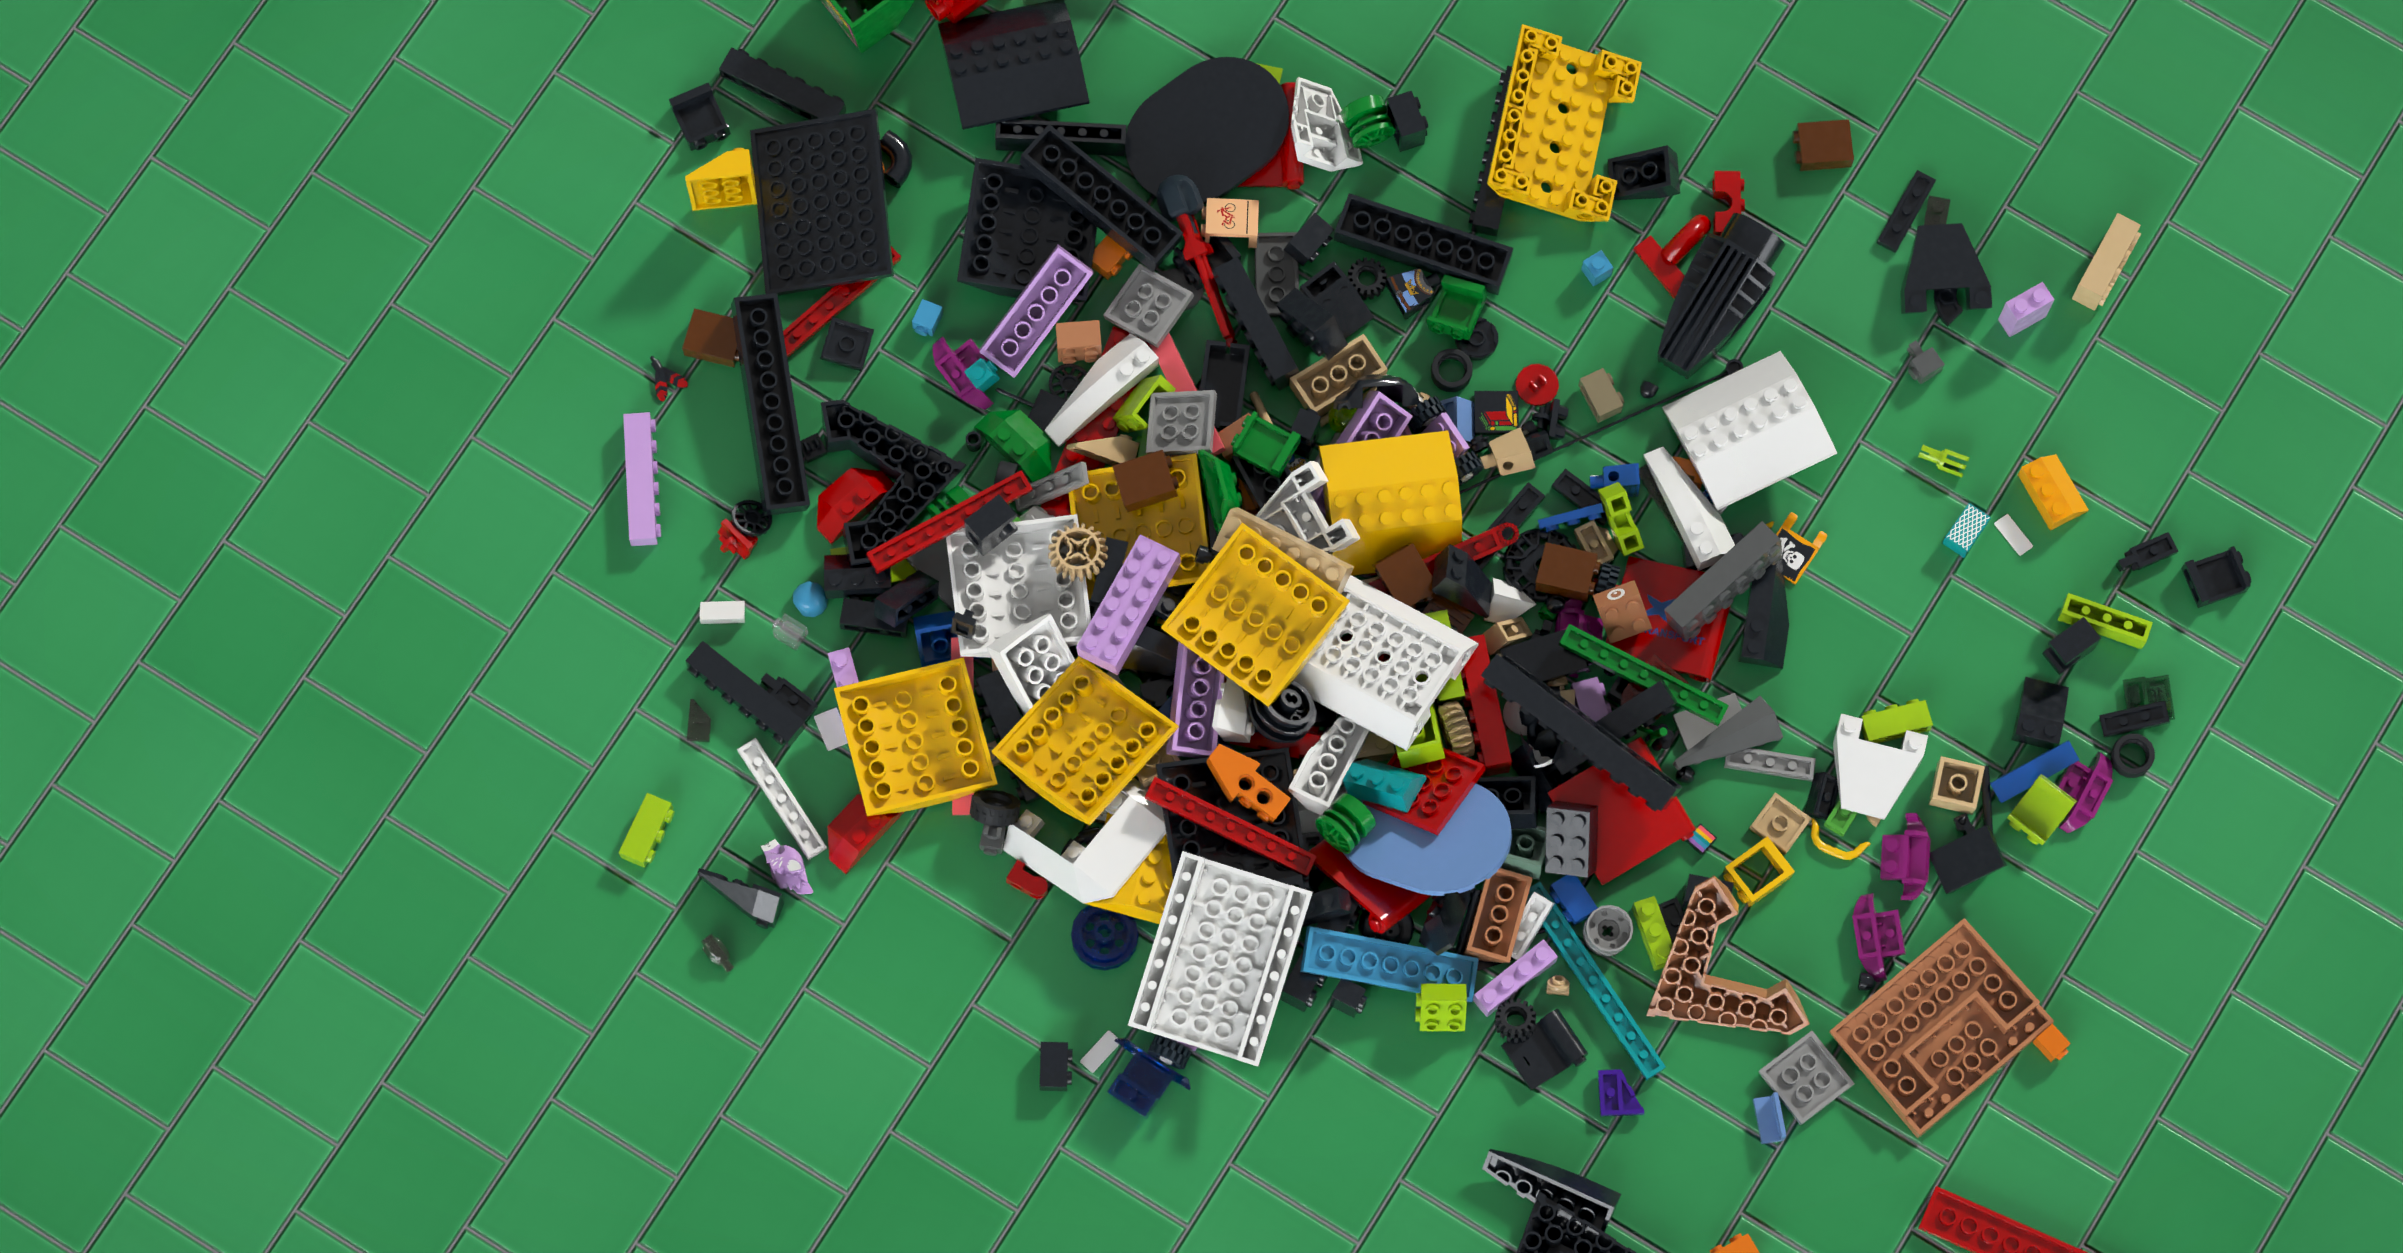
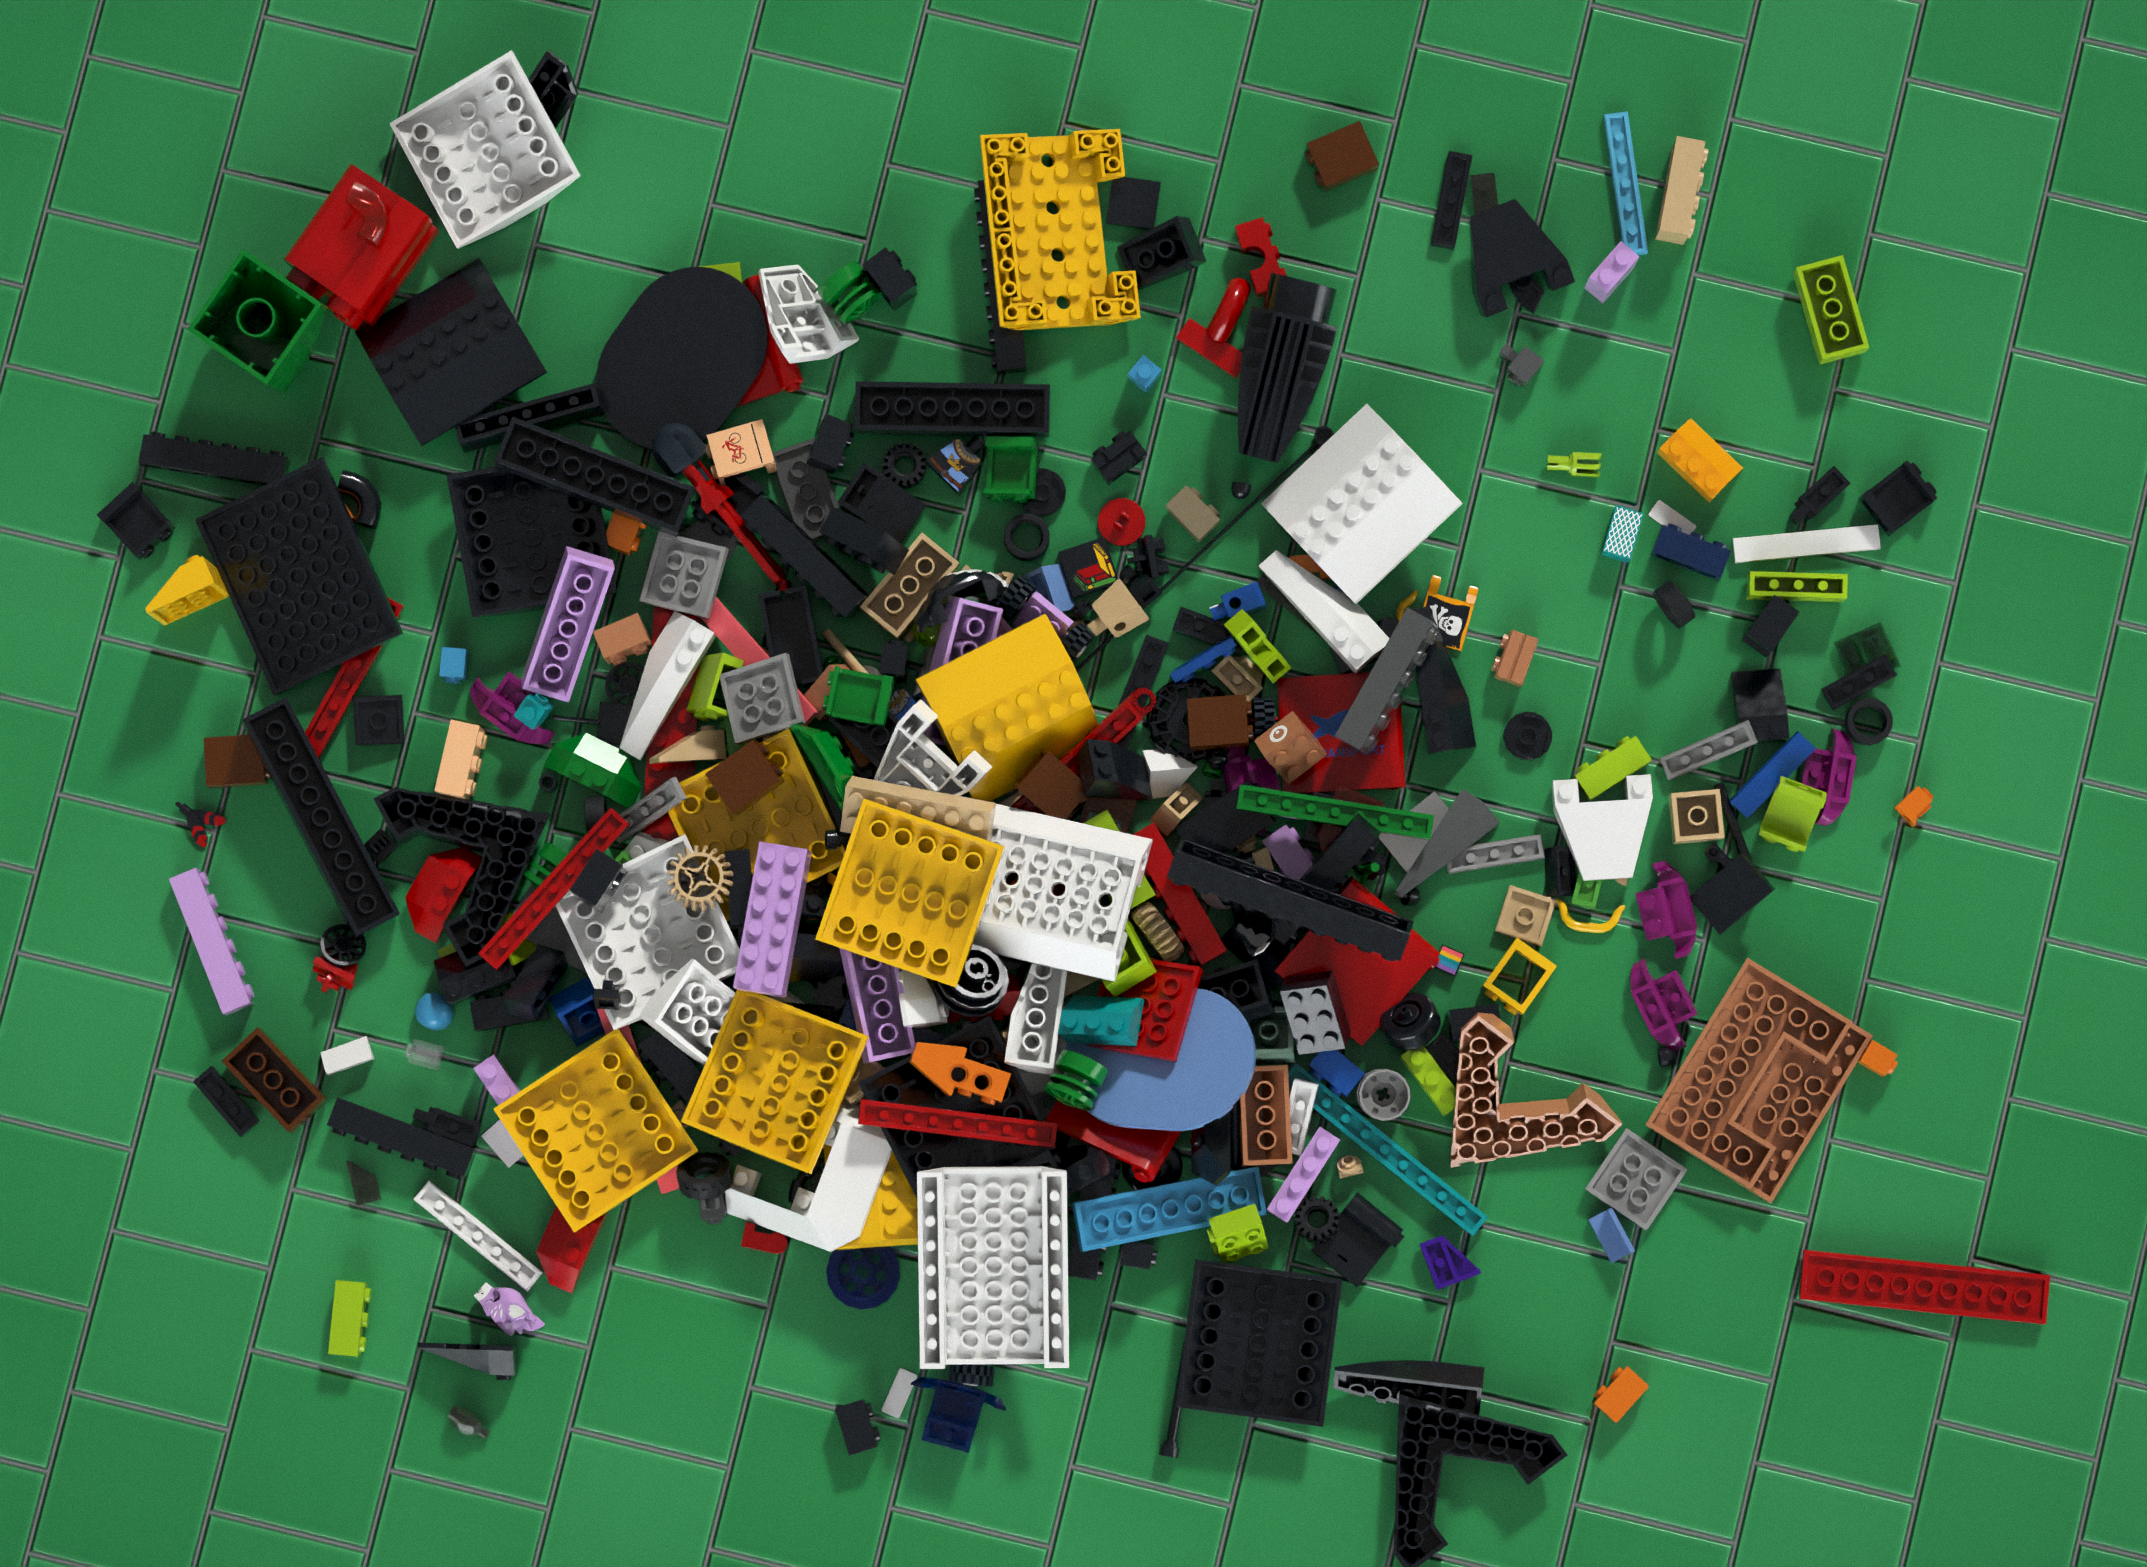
camera: 10 degrees left, 10 degrees up
none -> black plate [193,1066,260,1137]
none -> reddish brown brick [222,1027,328,1133]
none -> light nougat brick [434,720,488,800]
none -> black brick [1091,431,1147,485]
none -> black tile [1106,177,1161,230]
none -> black piece [1159,1342,1184,1458]
none -> black slope [1176,1259,1342,1427]
none -> black wheel [1380,993,1441,1050]
none -> nougat brick [1491,630,1539,687]
none -> black tile [1503,712,1552,760]
none -> medium azure tile [1603,111,1648,255]
none -> dark blue brick [1651,523,1731,581]
none -> black tyre [1653,581,1695,629]
none -> light grey tile [1659,720,1758,781]
none -> white tile [1732,524,1881,563]
none -> lime brick [1793,255,1869,365]
none -> orange window [1894,786,1934,828]

